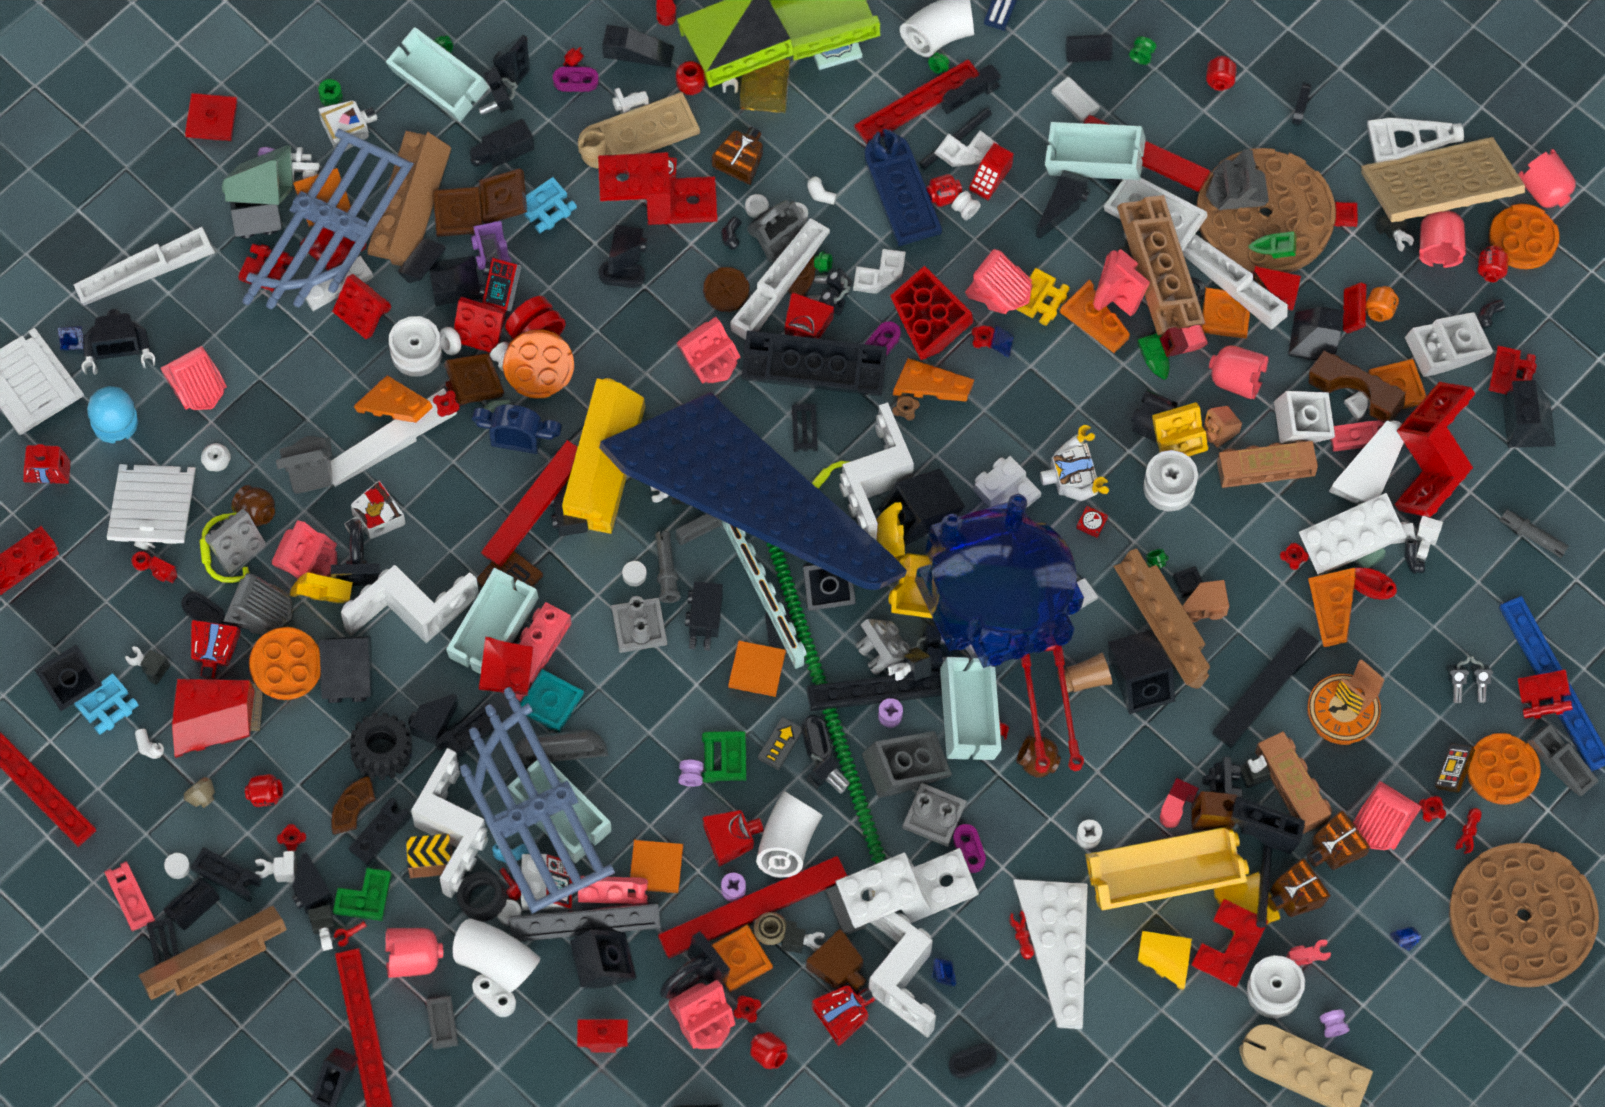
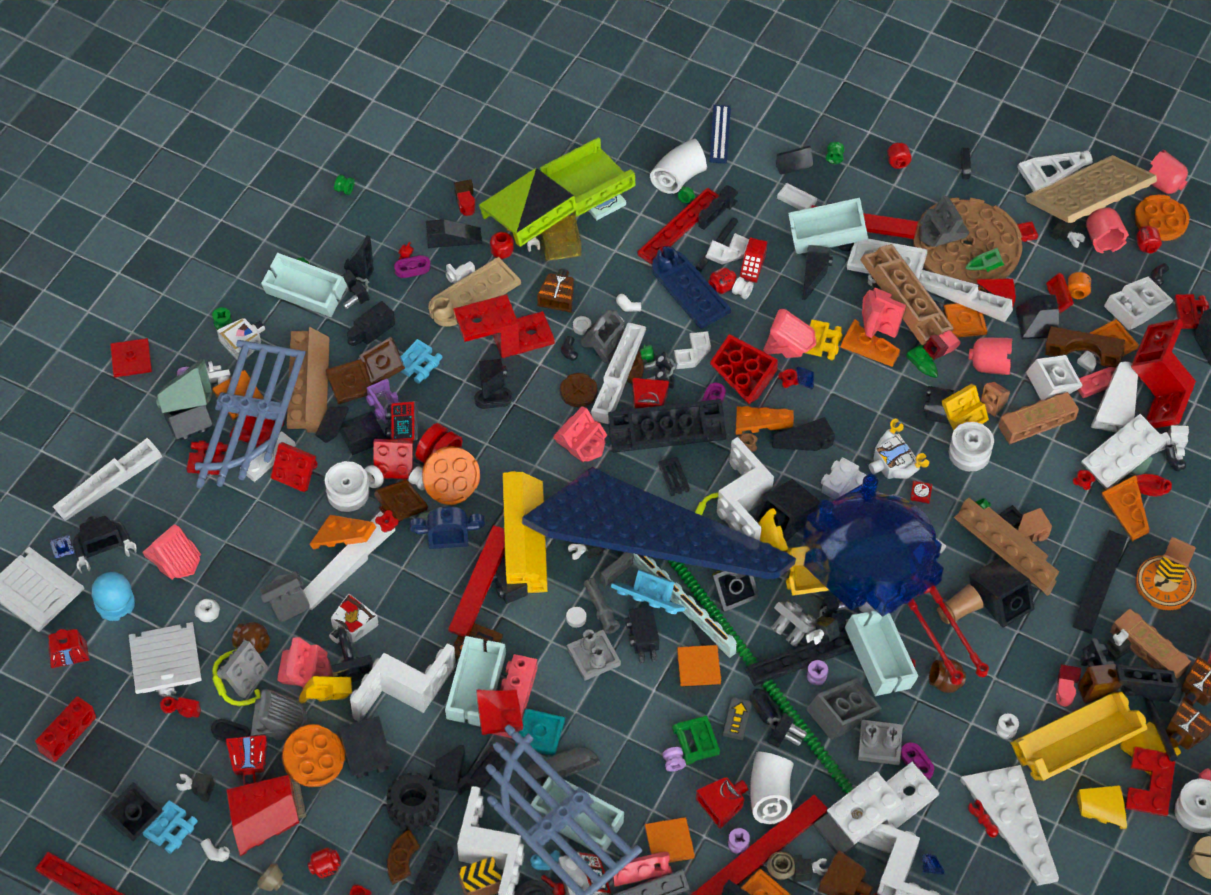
camera: 15 degrees left, 10 degrees down
none -> medium azure bracket [611,570,685,614]
none -> black slope [772,417,835,451]

